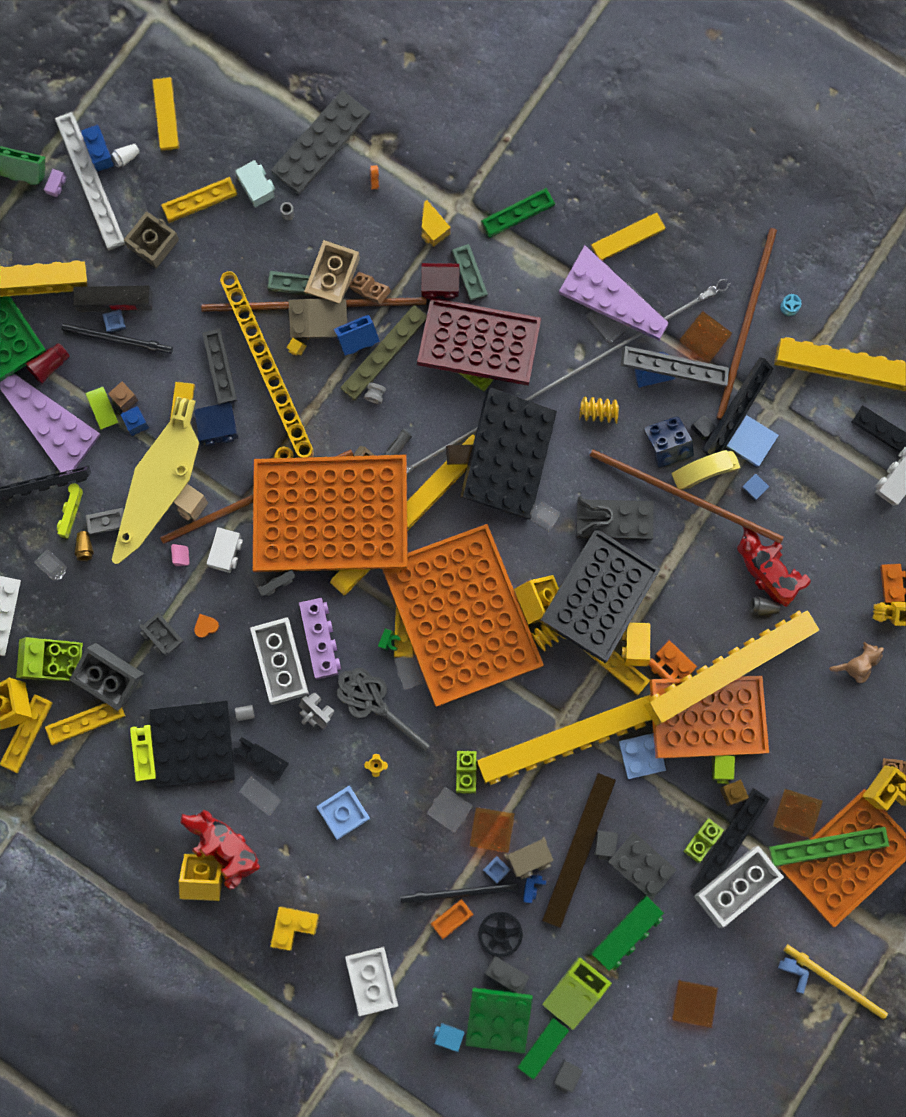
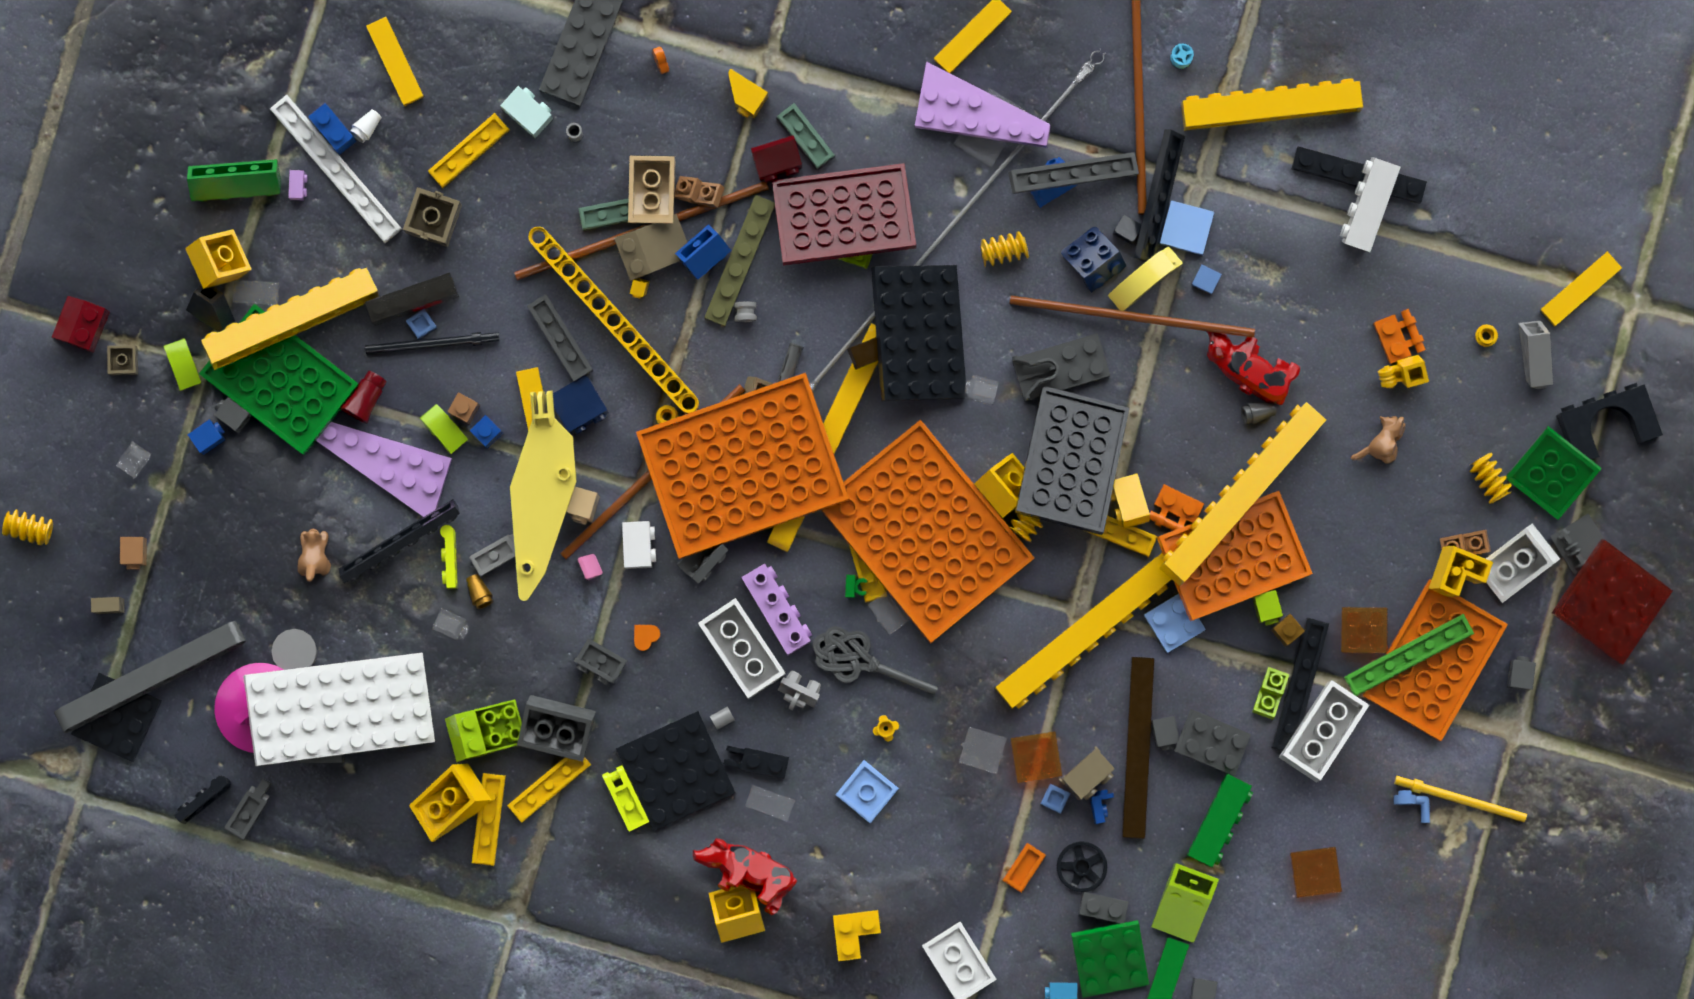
camera: 15 degrees left, 5 degrees up
black bar [400,883,519,904] -> none
lime slope [456,751,476,793] -> none
green tile [481,188,555,238] -> none
clear orange plate [679,311,732,363] -> none

